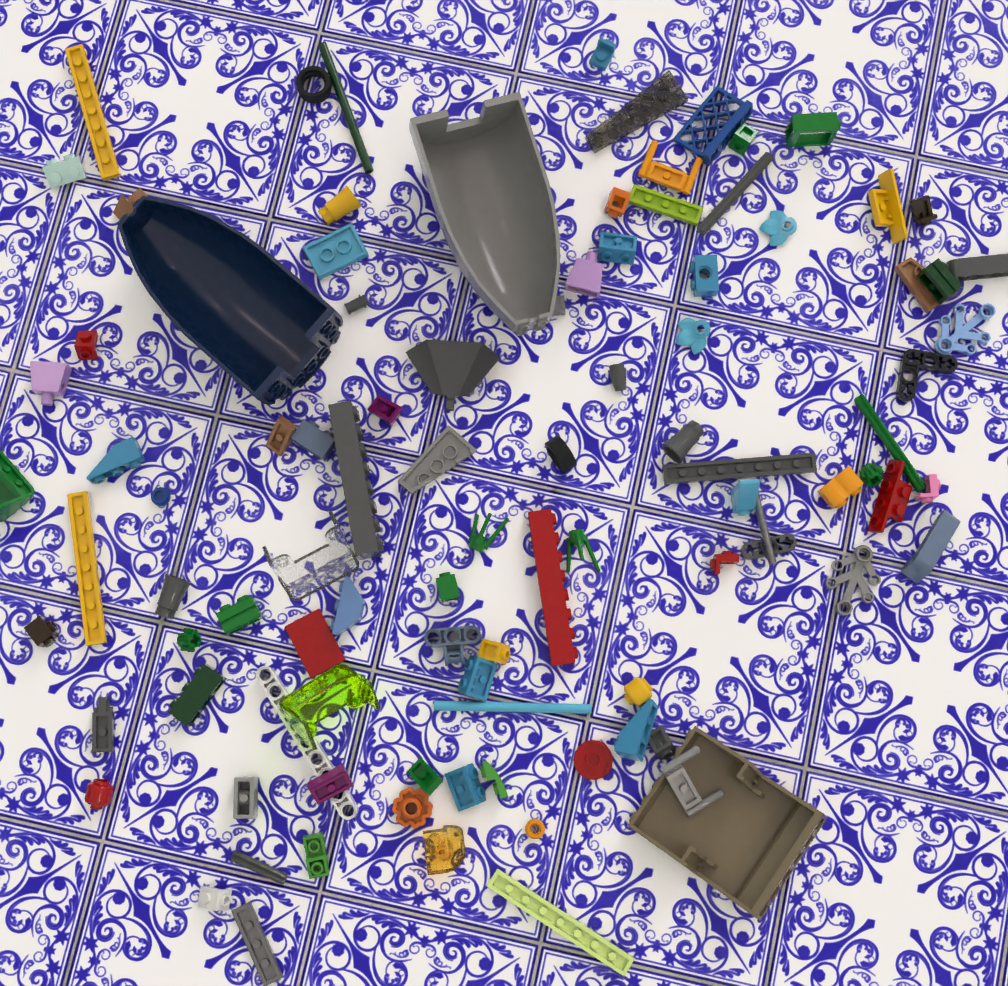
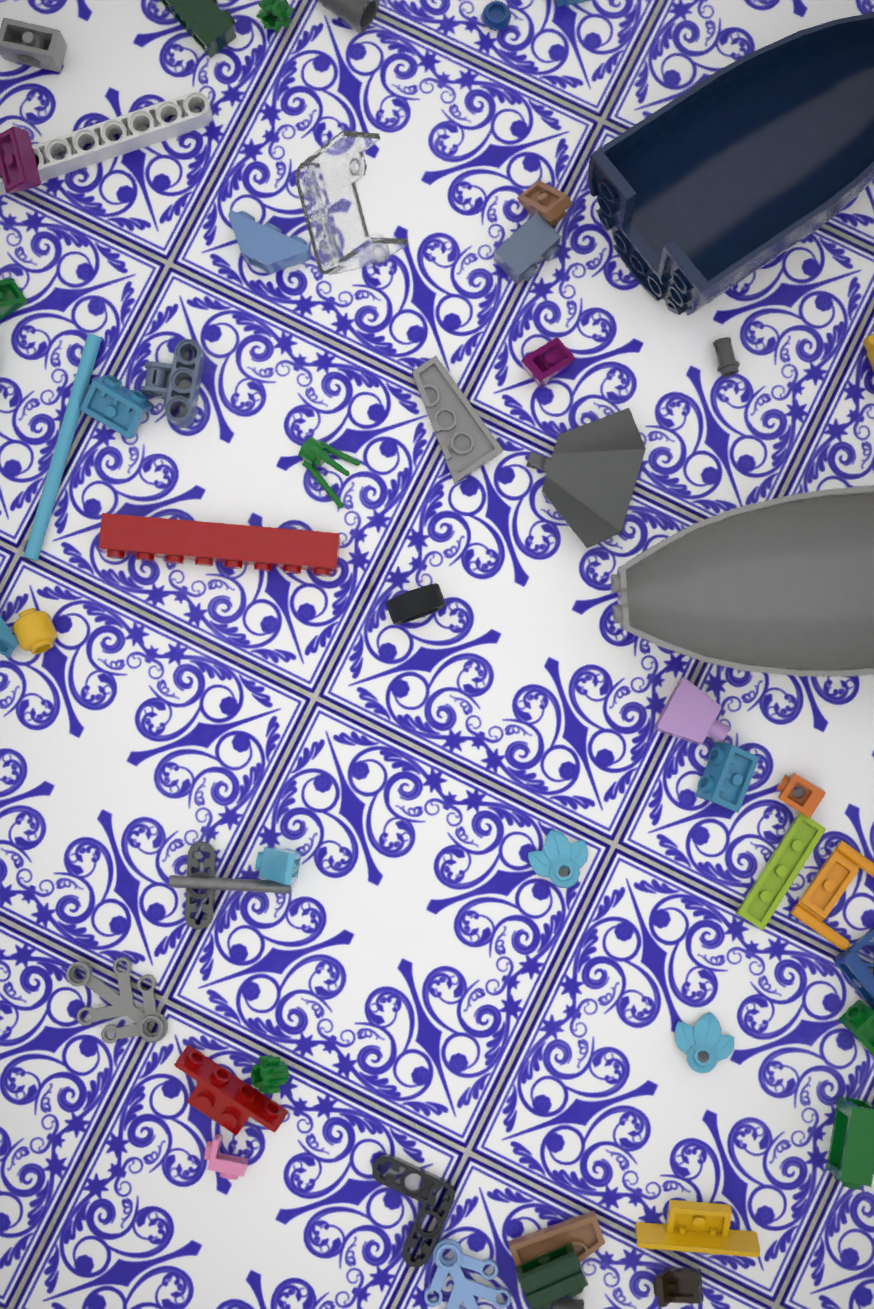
camera: 100 degrees right, 5 degrees up
green brick [216,595,264,636] -> none
clear neon green windscreen [279,664,380,750] -> none
red tile [285,609,346,679] -> none
medium azure tile [302,223,369,280] -> none
dark grey brick [328,400,384,560] -> none
green brick [435,572,461,603] -> none
yellow bracket [477,639,510,665] -> none
flat silver tile [552,295,566,316] -> none
green plant [566,529,600,573] -> none
dark grey cone [608,363,626,392] -> none
dark grey plant [661,420,704,463] -> none
dark grey plate [662,453,817,485] -> none
dark azure brick [689,255,719,297] -> none
dark grey axle [697,152,774,235] -> none
red bracket [710,551,739,575] -> none
light orange brick [817,466,864,509] -> none
green axle [854,394,926,492] -> none
sand blue beam [900,510,961,583] -> none

